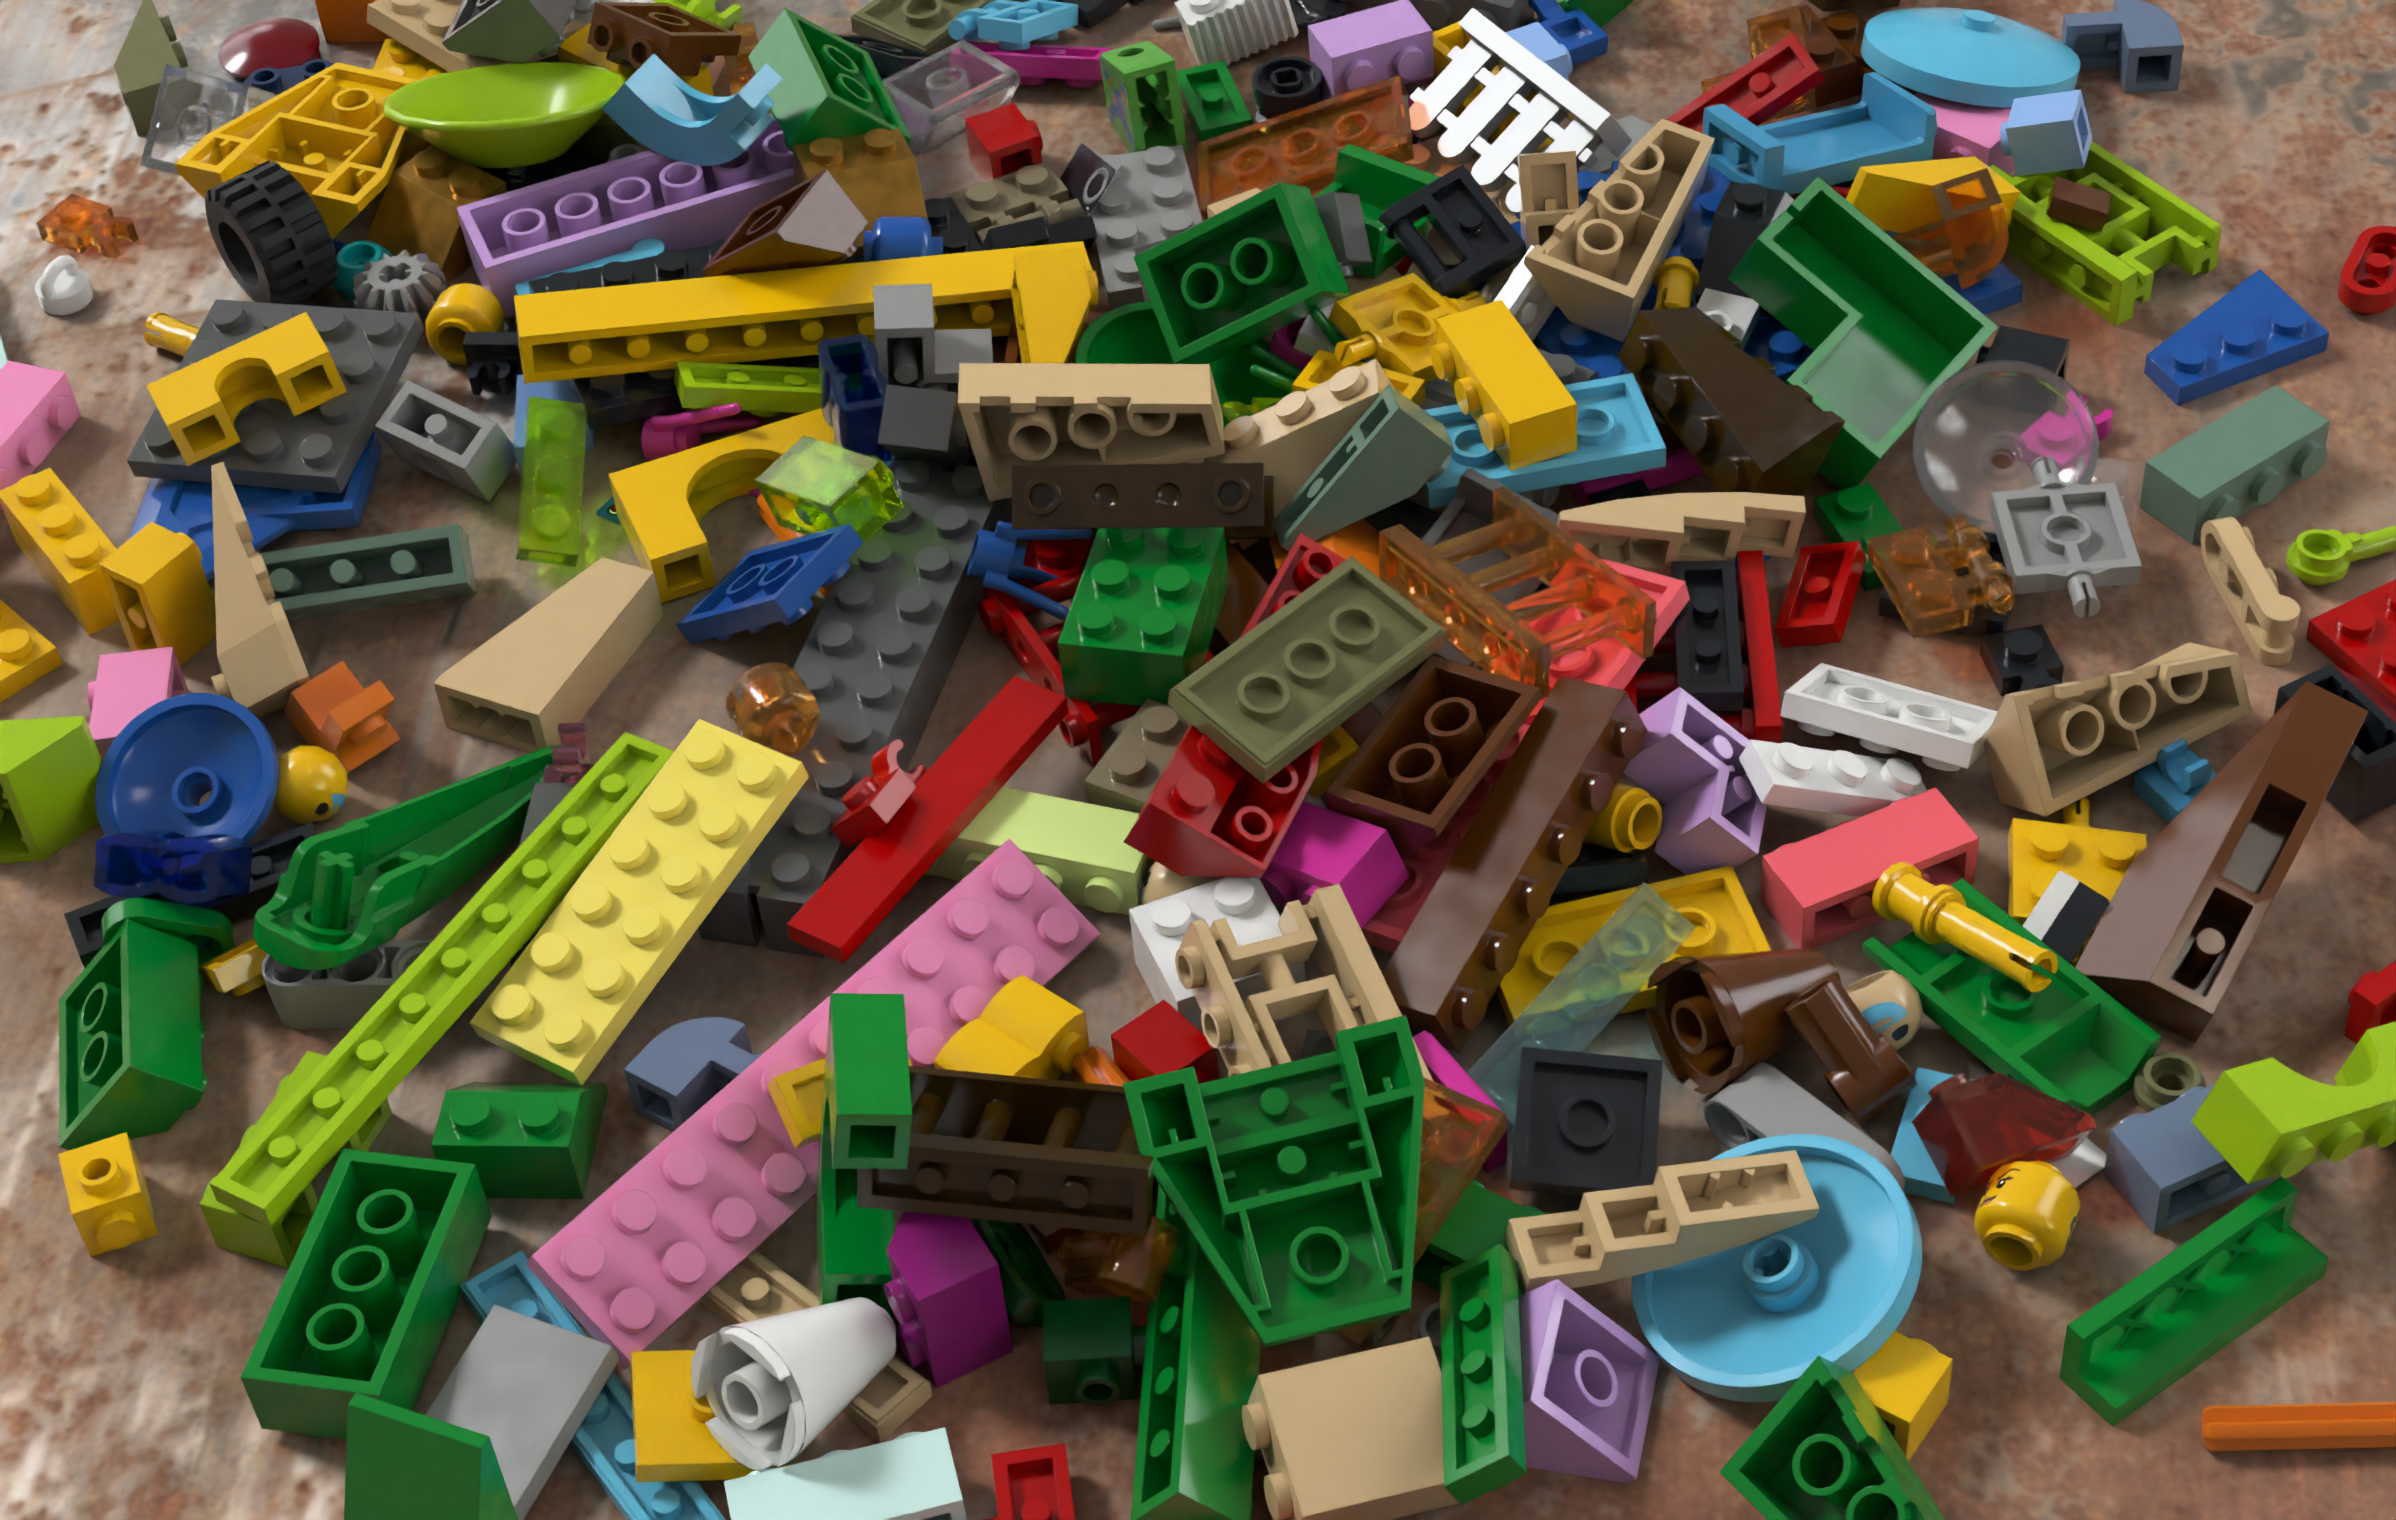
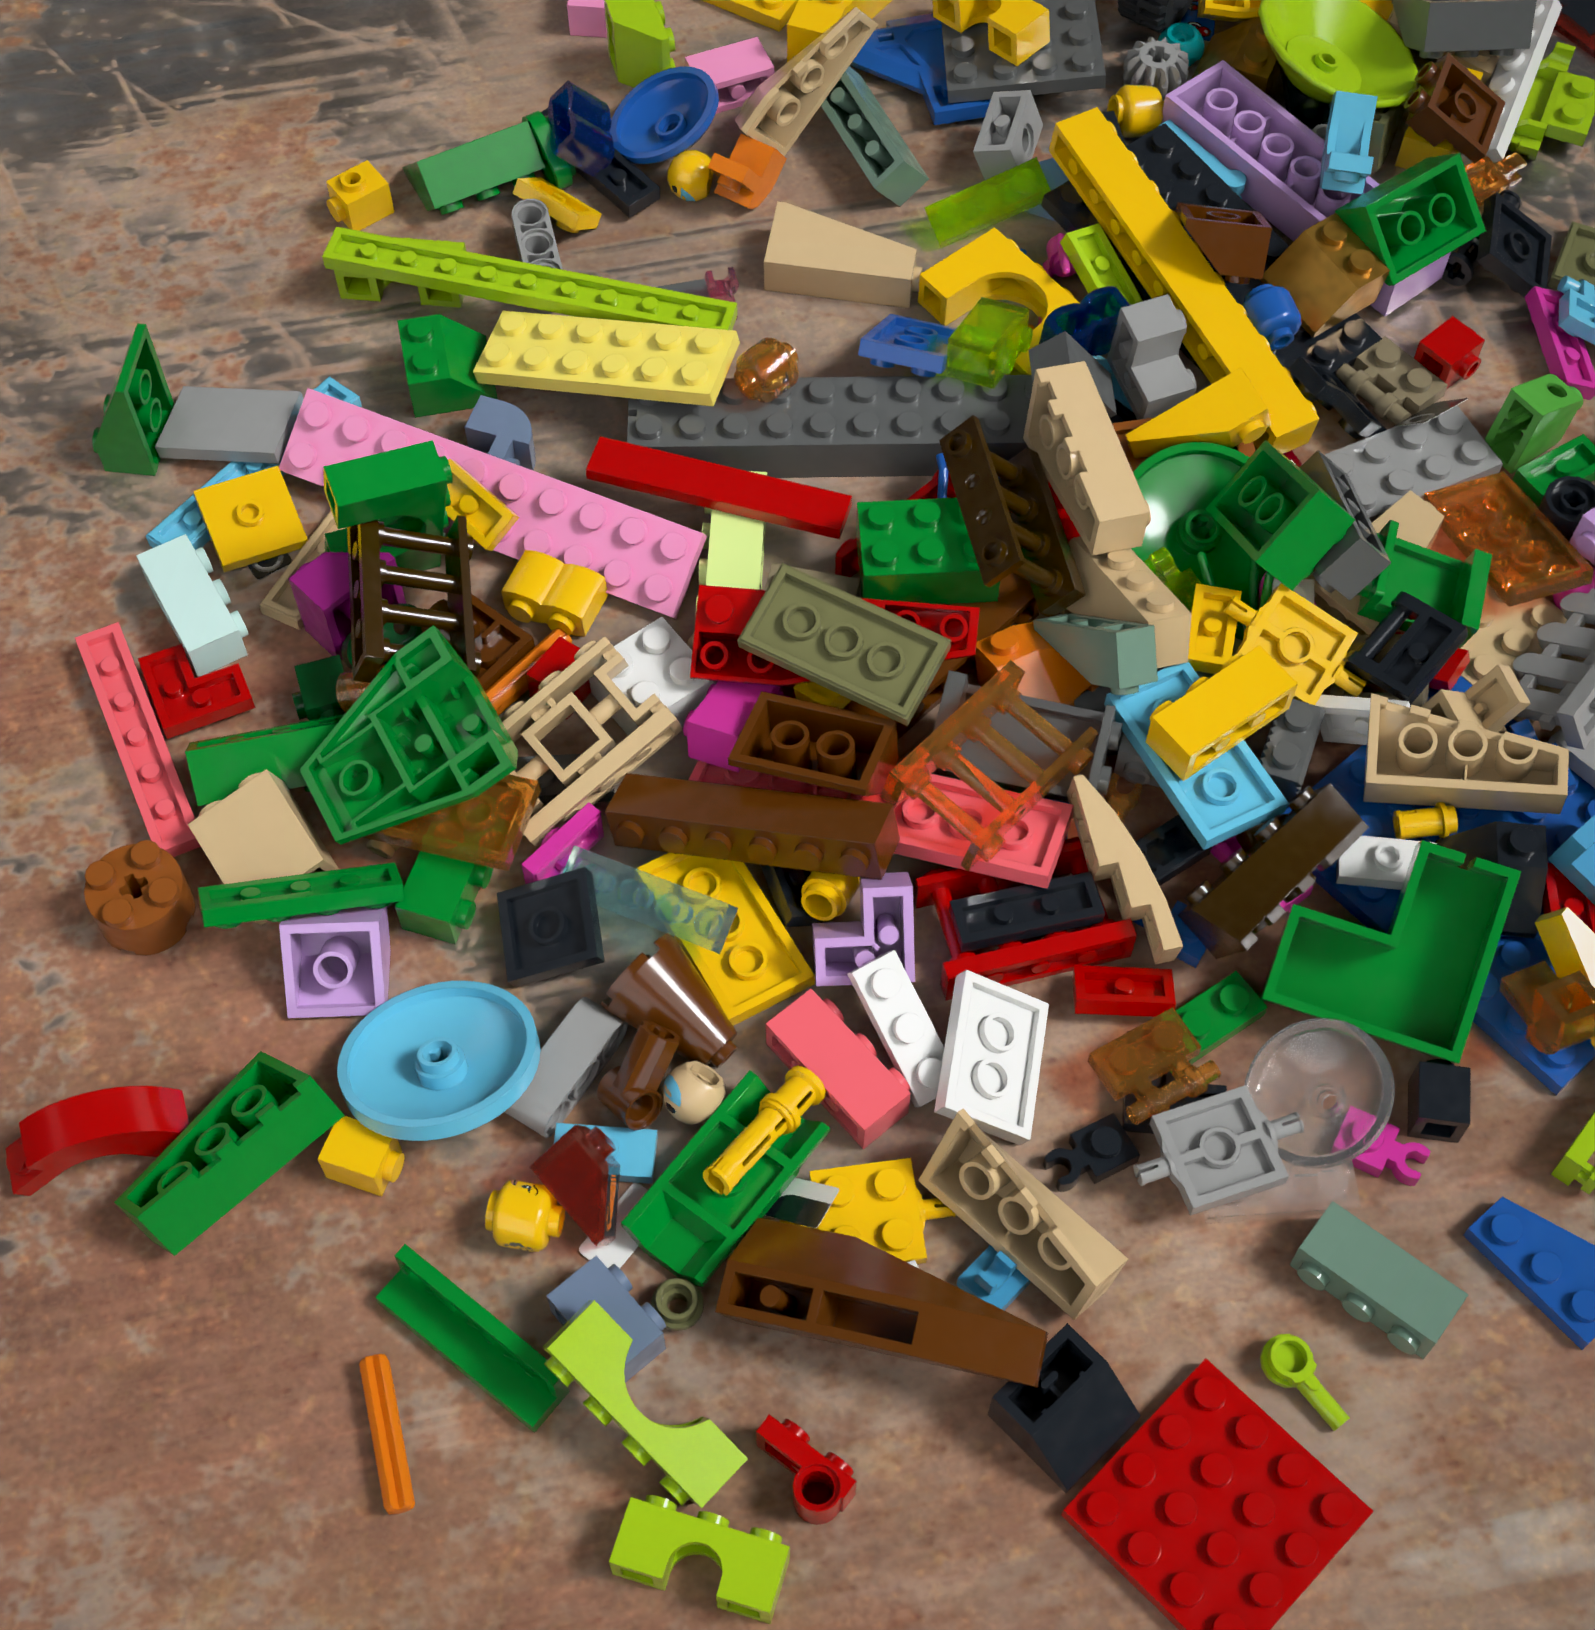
camera: 70 degrees right, 15 degrees up
green brick [240,1148,492,1440] -> none
green piece [253,743,584,970] -> none
white cone [691,1297,896,1471] -> none
red plate [830,739,926,848] -> none
clear slope [882,40,1020,156] -> none
tan slope [1504,1150,1820,1294] -> none
tan plate [2201,516,2301,667] -> none

